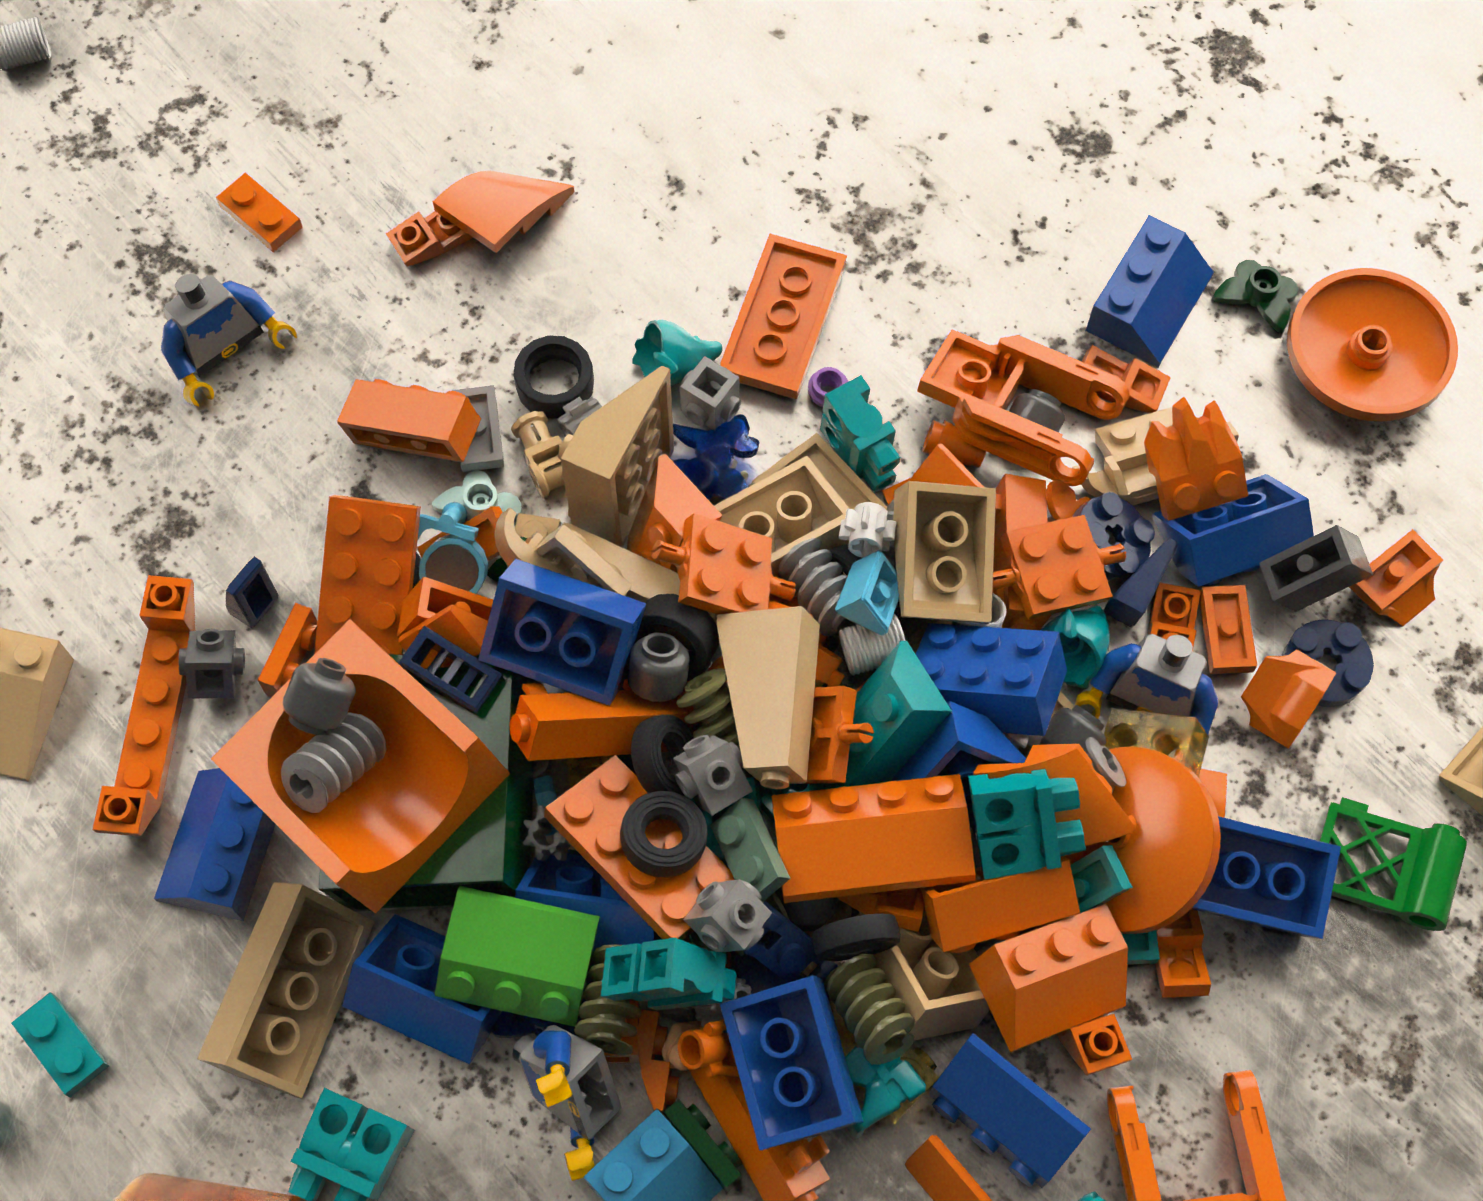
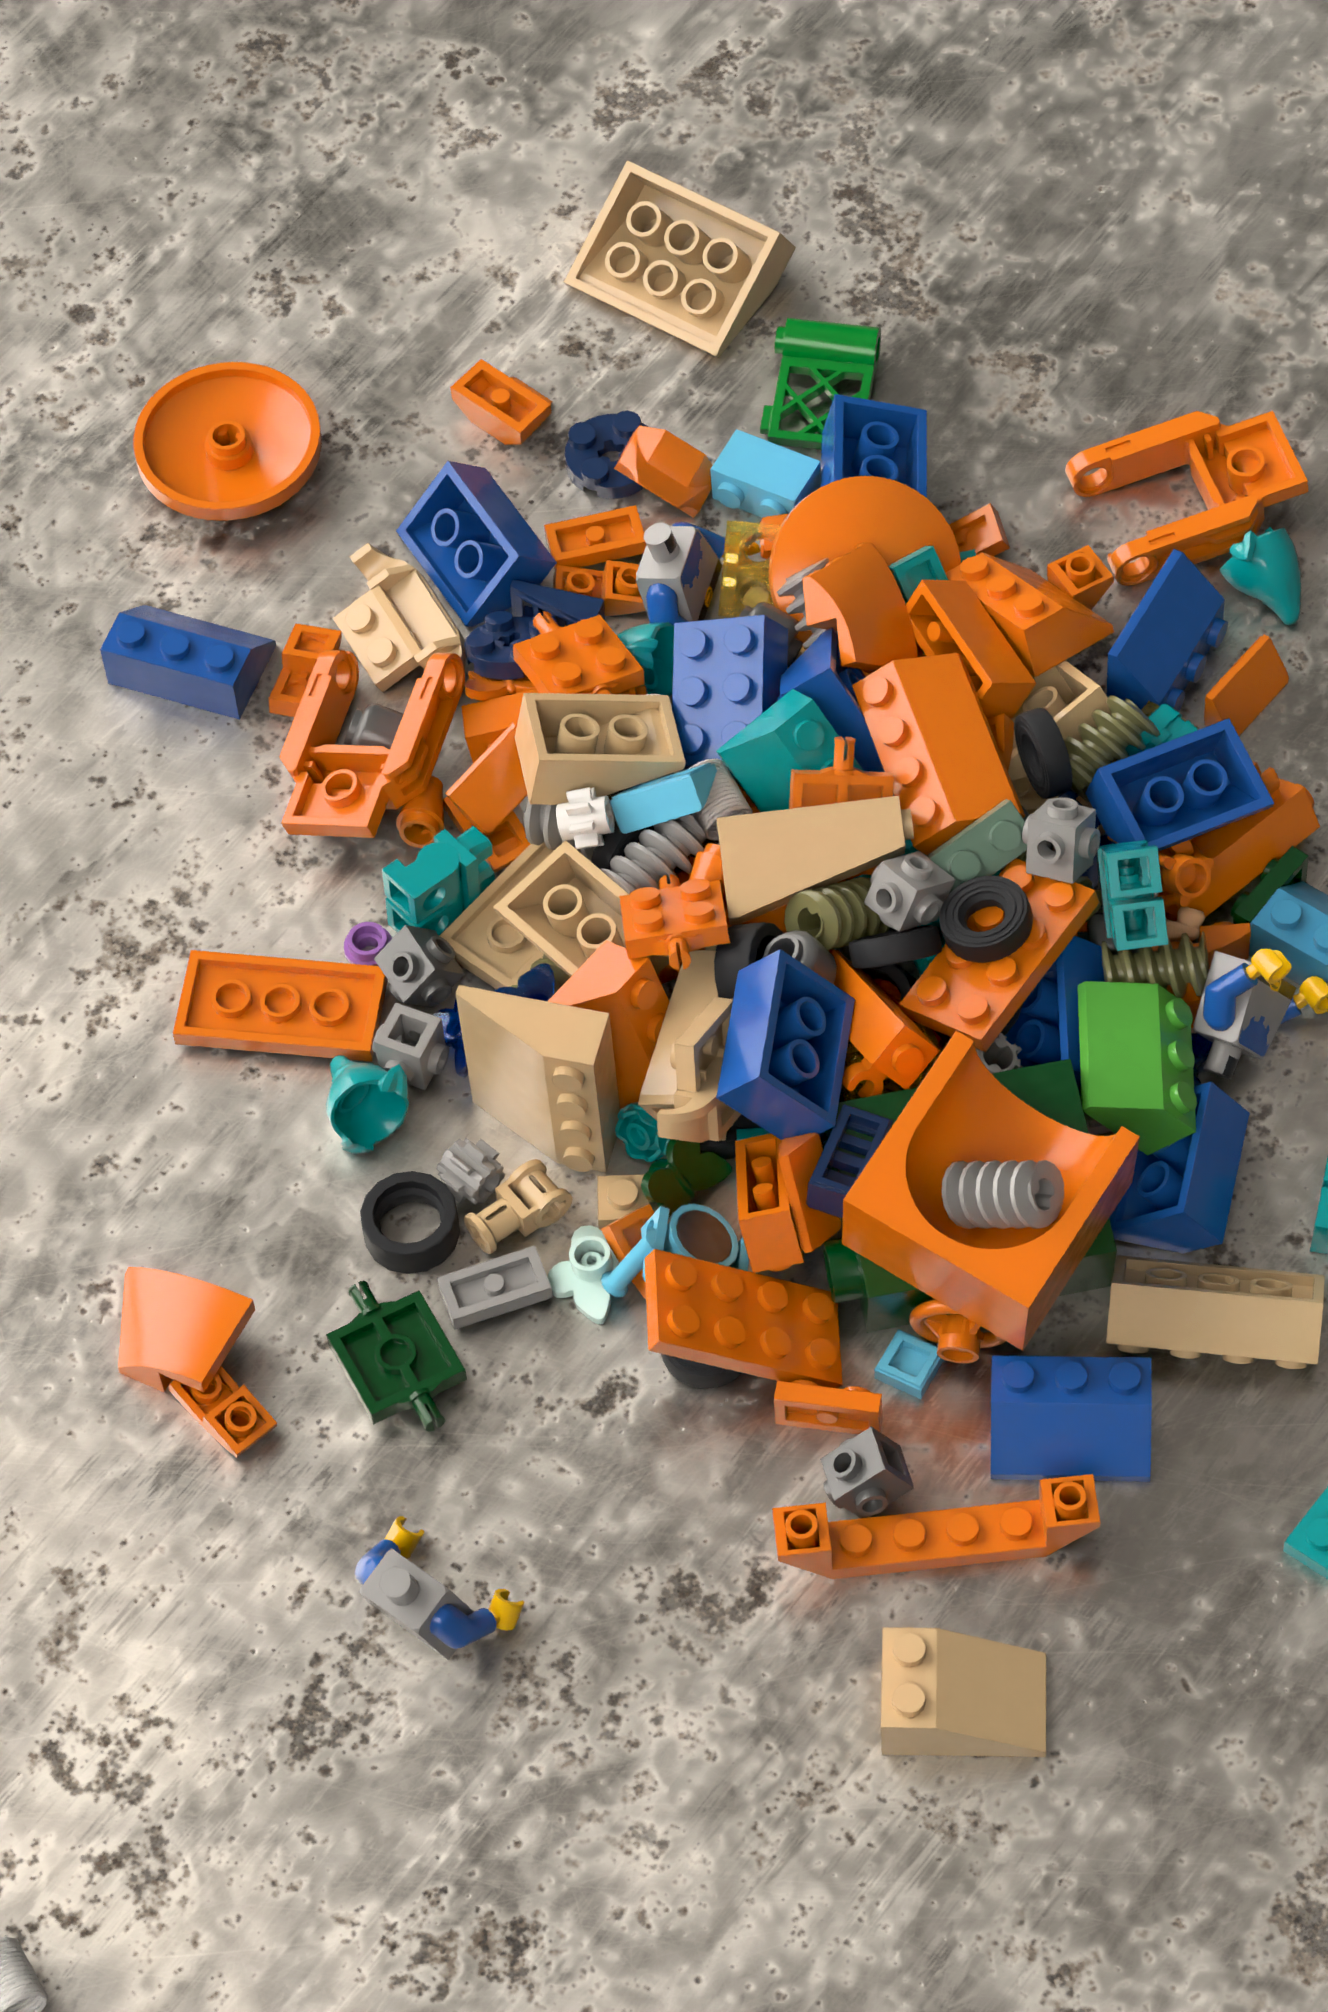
camera: 95 degrees left, 10 degrees down
orange plate [216,172,303,252] -> none
dark blue slope [226,556,279,628] -> none
dark grey head [282,658,356,735] -> none
orange brick [337,379,481,462] -> none
teal hips [968,769,1086,880] -> none
orange plate [1144,397,1248,521] -> none
dark green animal [1212,259,1299,334] -> none
dark grey brick [1259,525,1373,612] -> none
none -> dark green plate [326,1281,467,1432]
none -> dark grey brick [374,925,465,1007]
none -> medium azure brick [710,429,821,518]

